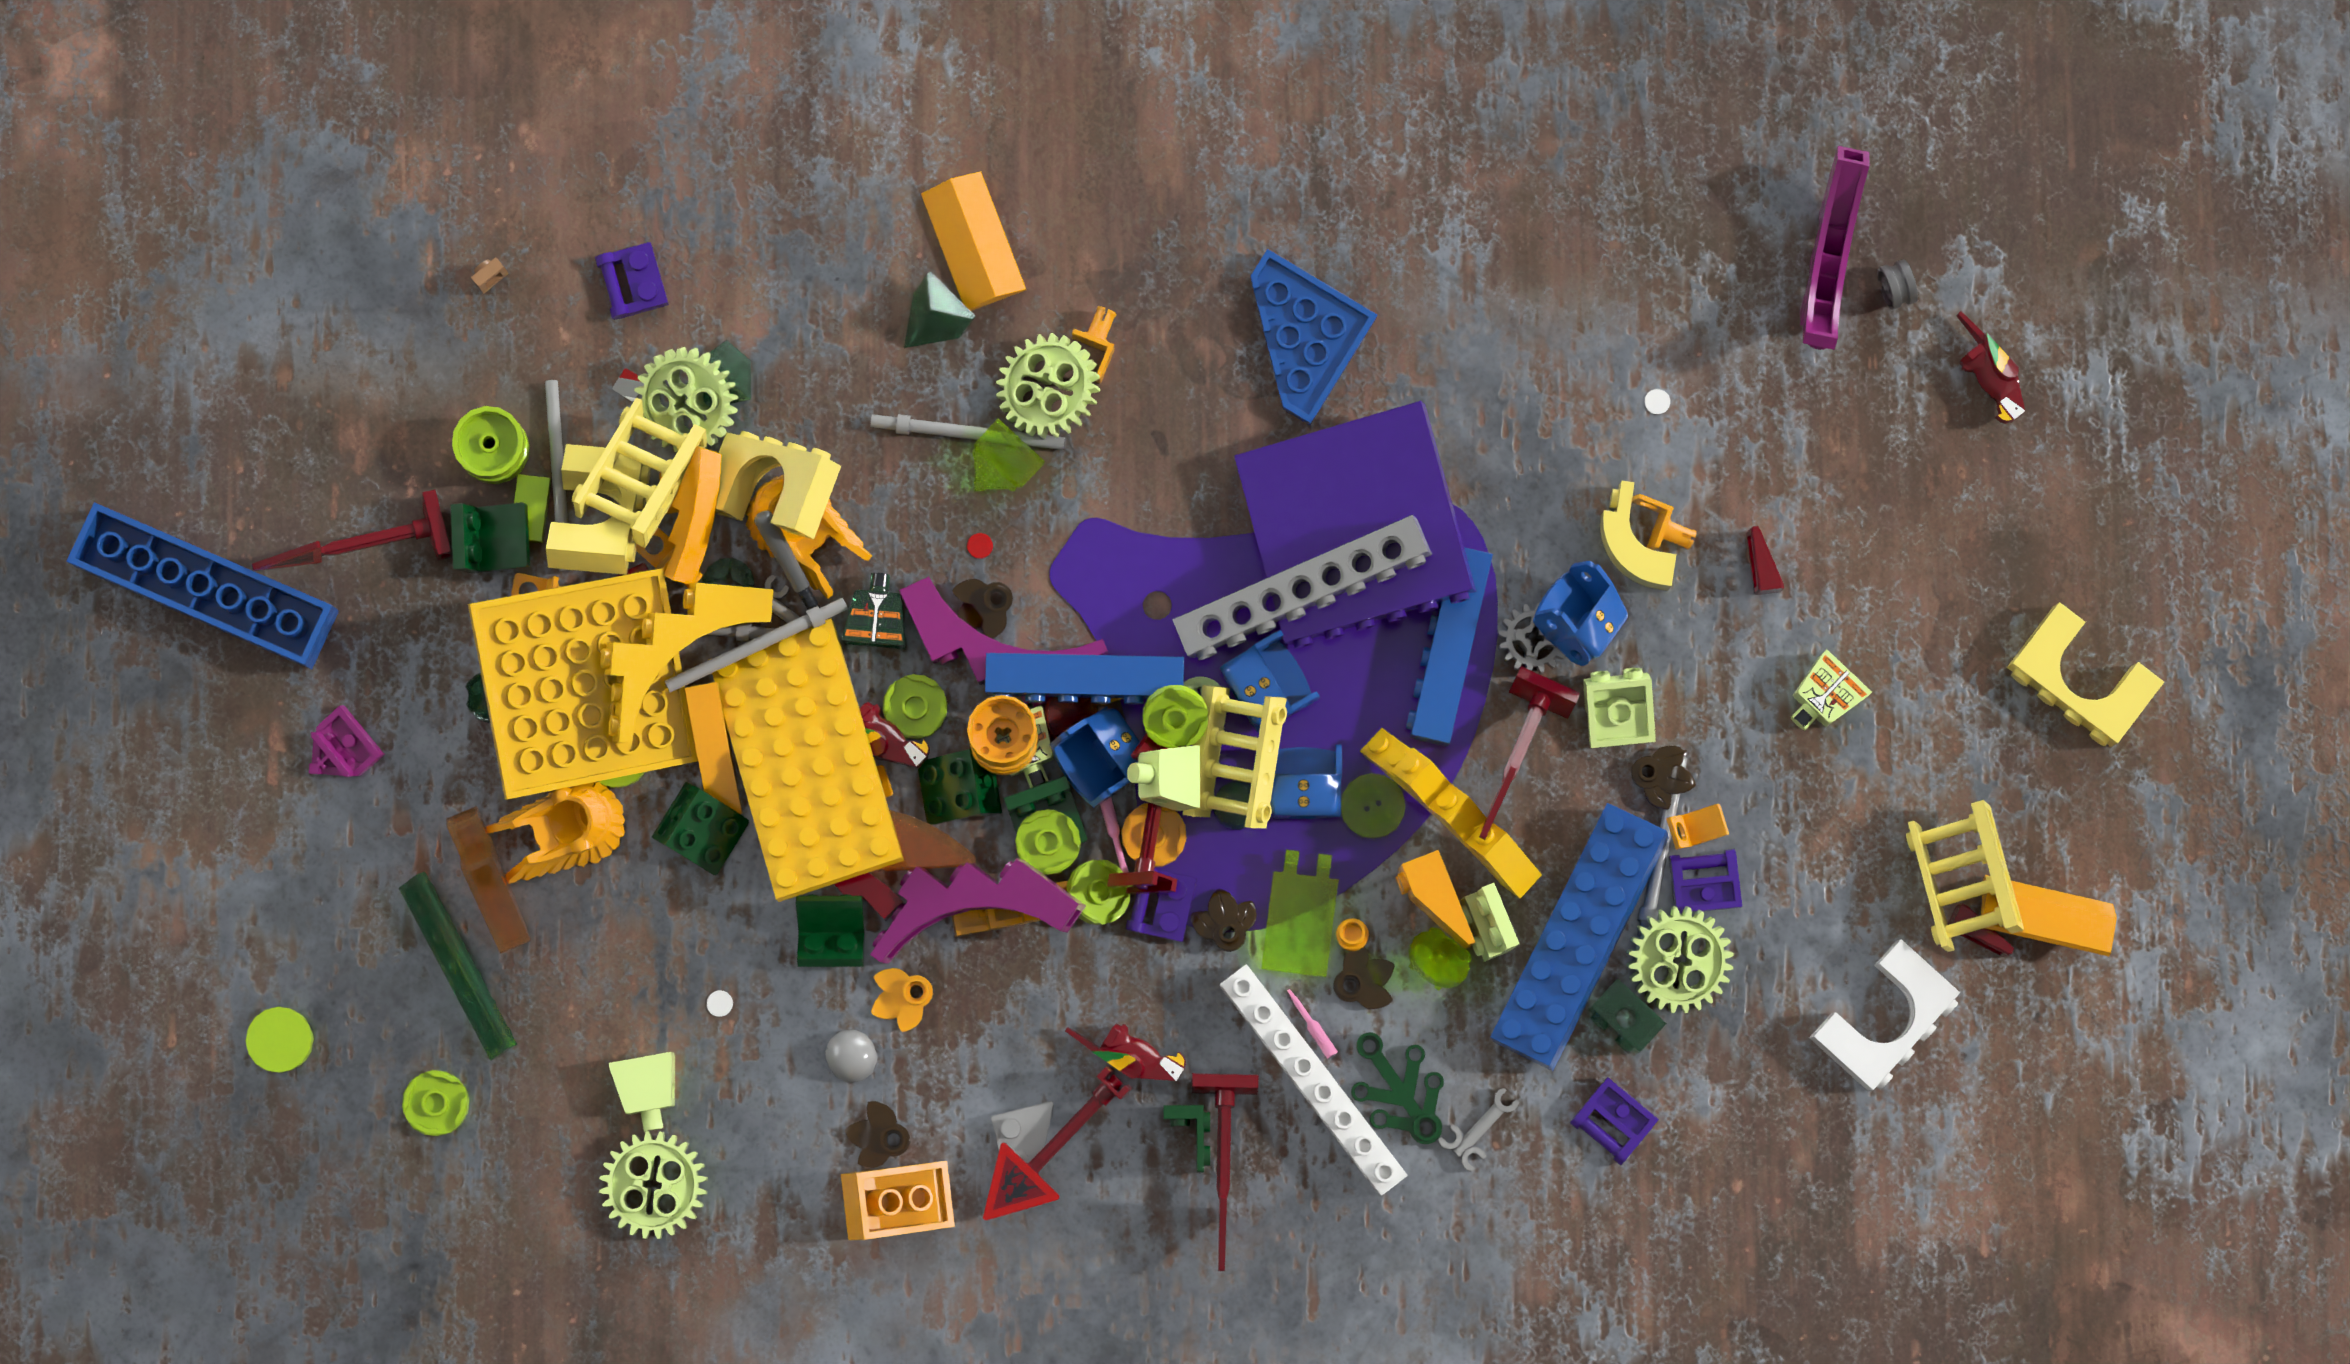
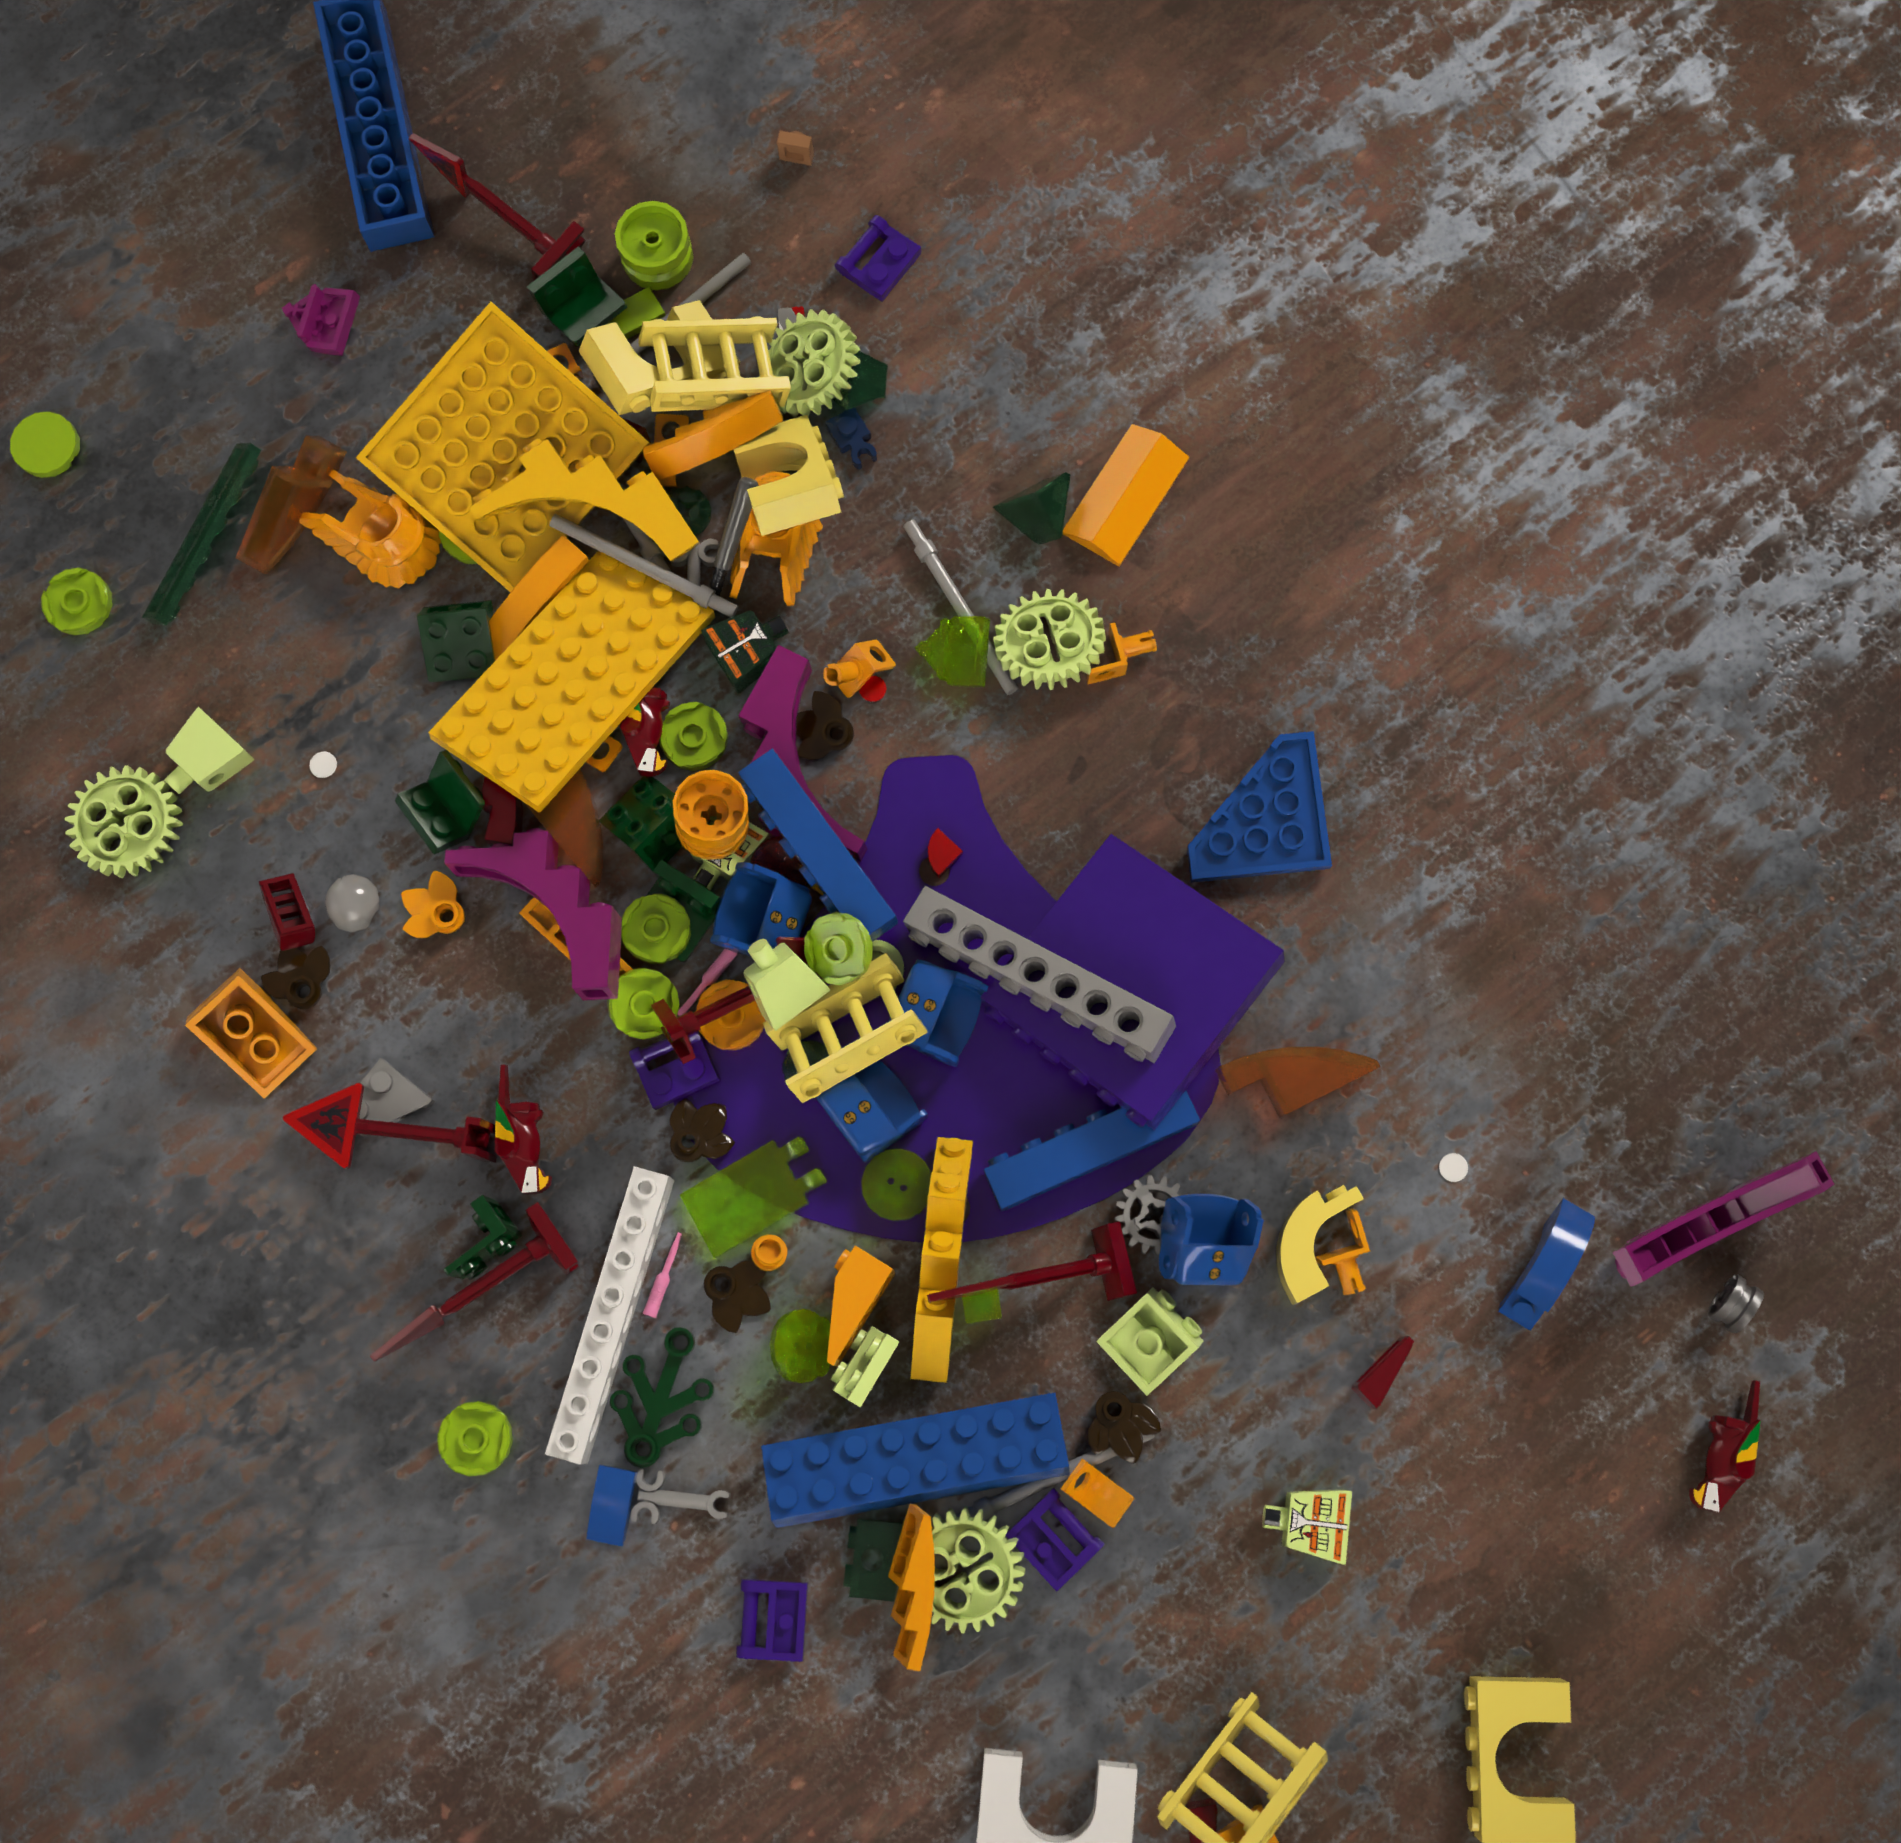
camera: 60 degrees right, 5 degrees down
none -> dark red slope [259,873,315,951]
none -> lime tile [437,1401,513,1476]
none -> blue slope [586,1465,638,1547]
none -> light orange bracket [823,639,896,698]
none -> dark blue plate [825,406,877,470]
none -> light orange slope [888,1503,935,1671]
none -> red tile [928,828,963,878]
none -> clear neon green plate [962,1289,1002,1324]
none -> clear orange slope [1215,1047,1381,1118]
none -> blue arch [1498,1198,1595,1331]

